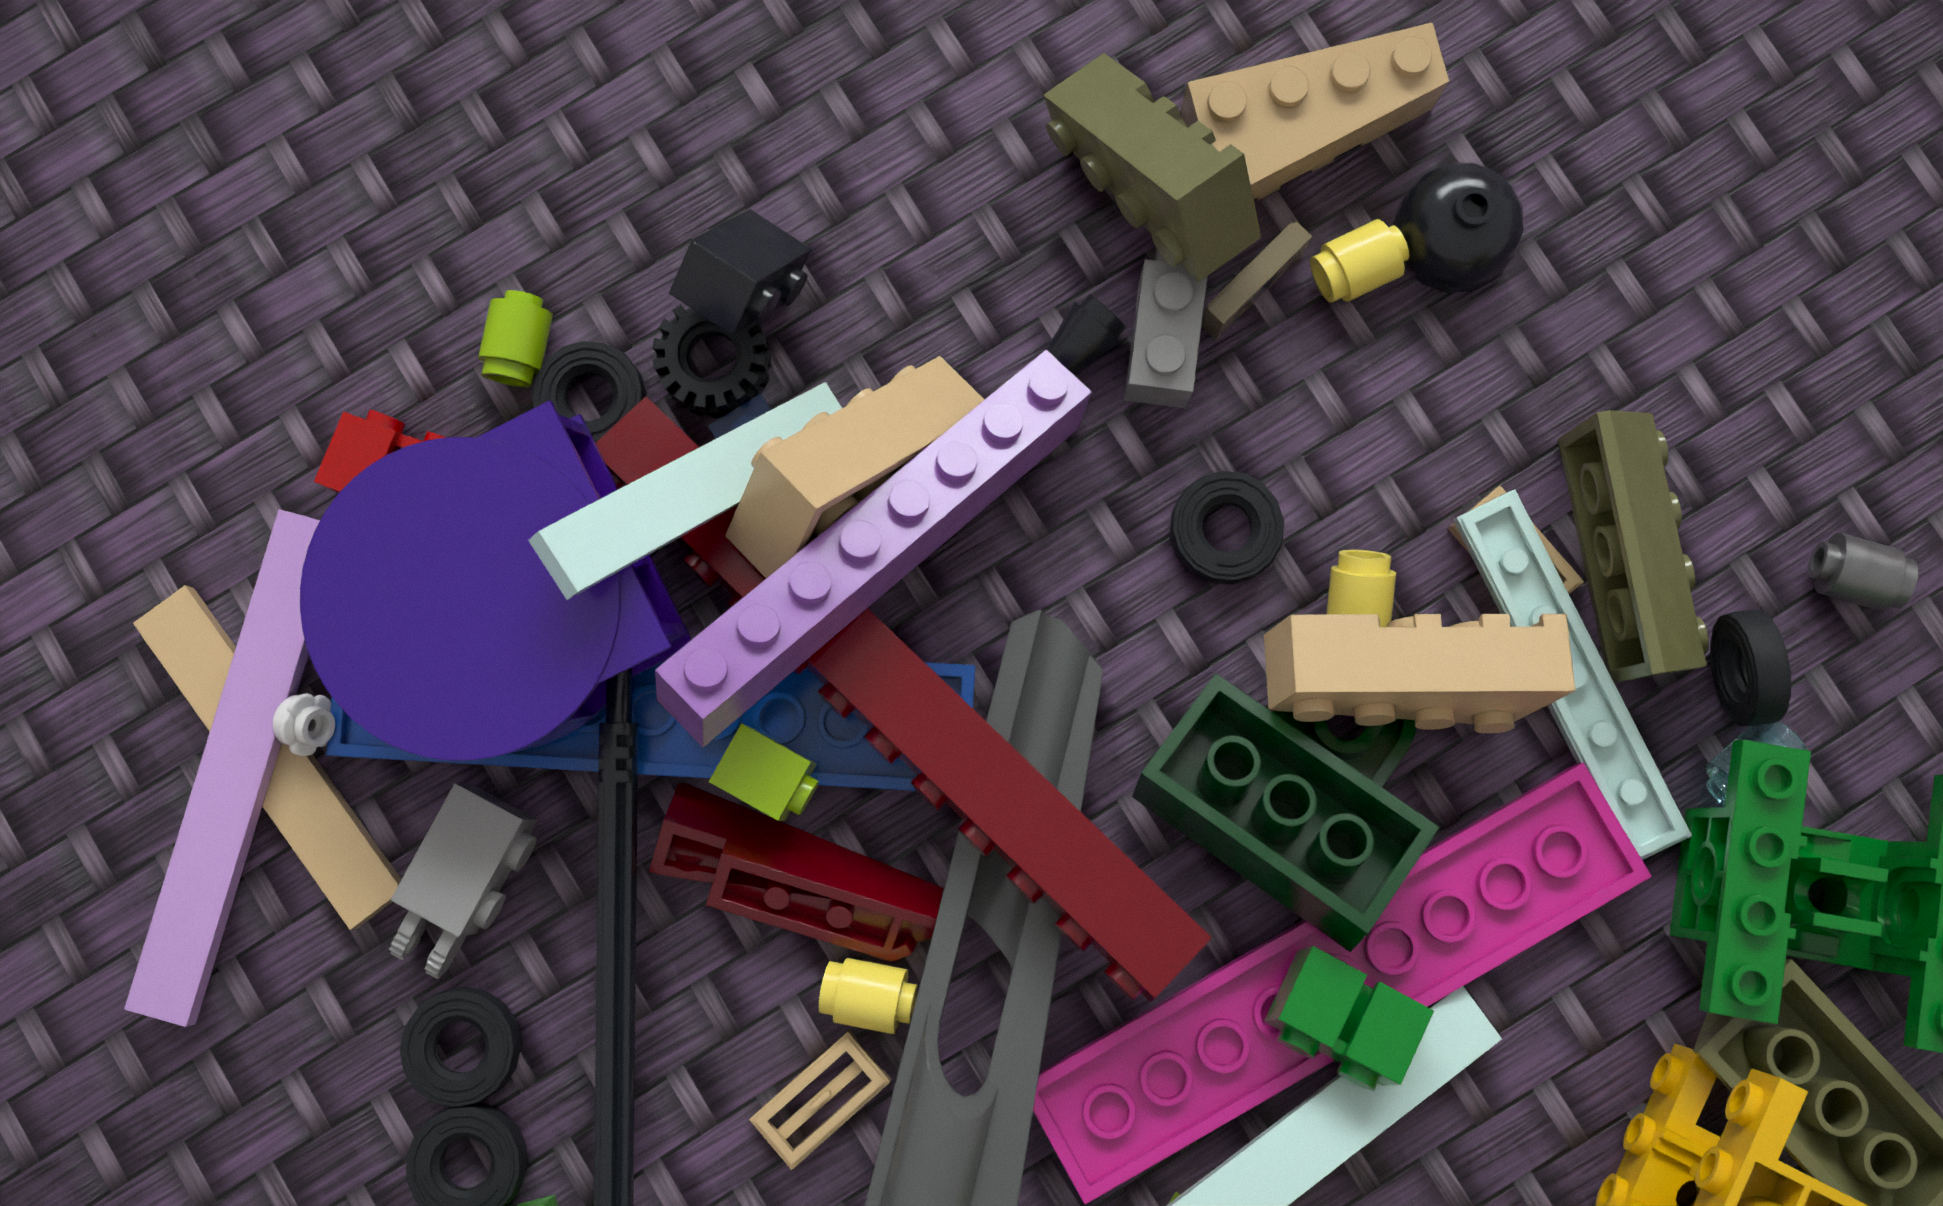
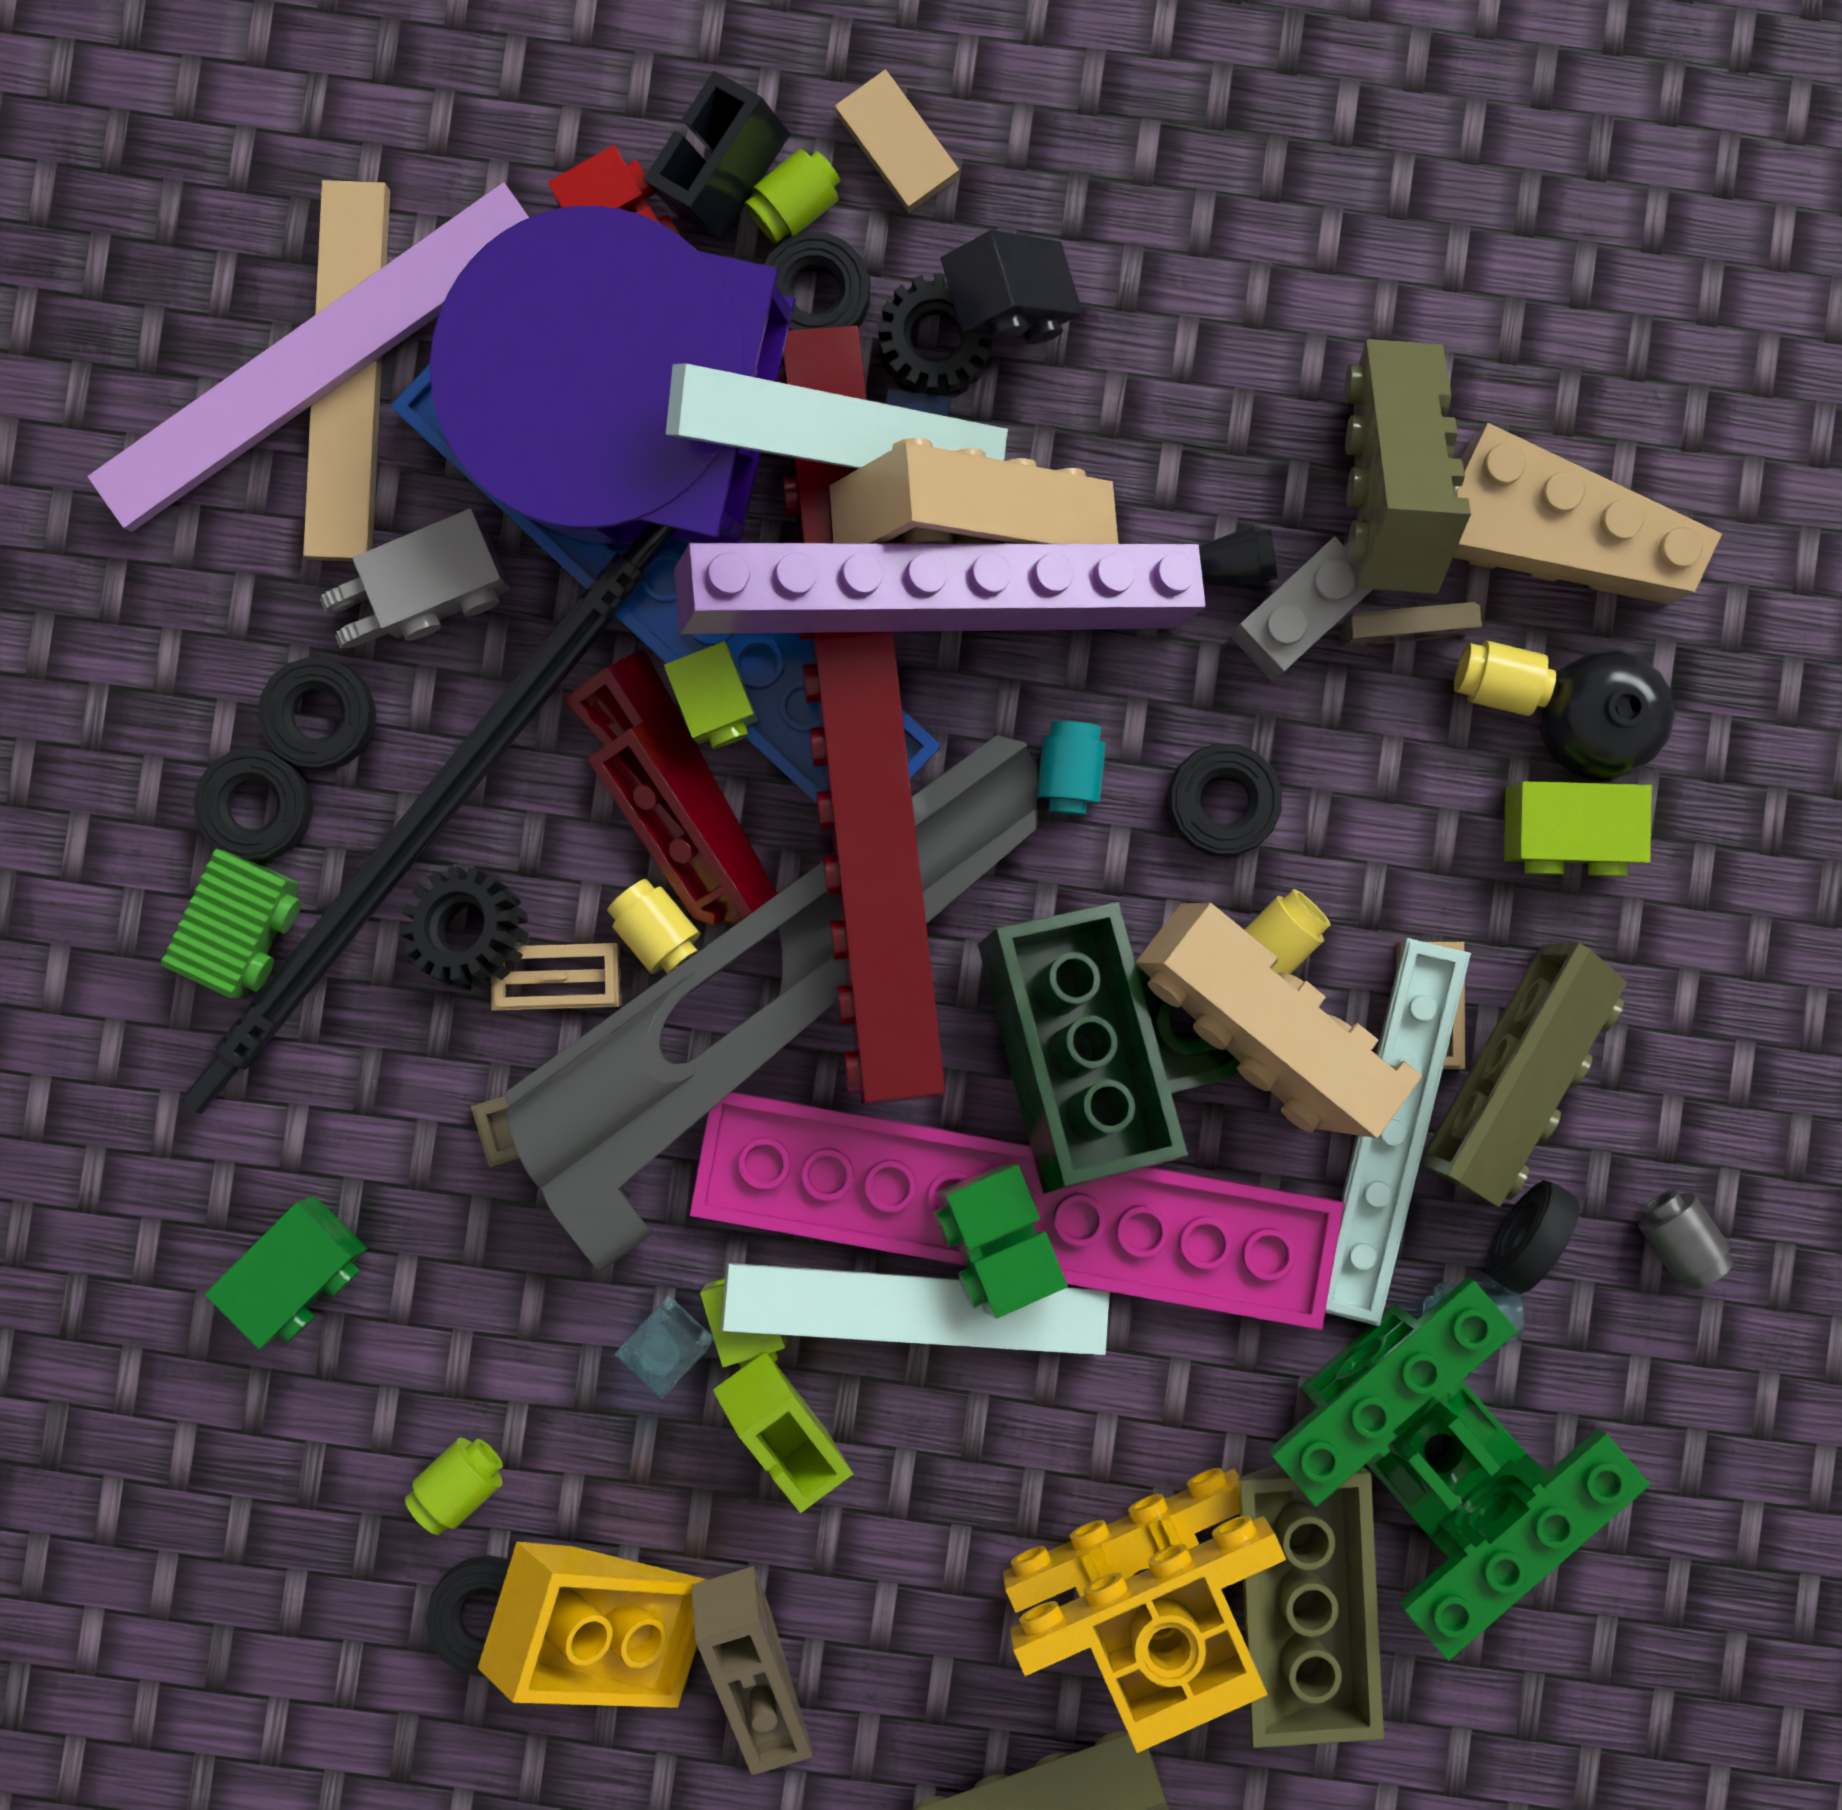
camera: 35 degrees right, 5 degrees up
white plate [273,693,335,756] -> none
none -> black tyre [400,866,529,991]
none -> black piece [643,71,791,241]
none -> tan tile [835,69,960,214]
none -> teal brick [1037,721,1106,816]
none -> lime piece [1504,781,1652,877]

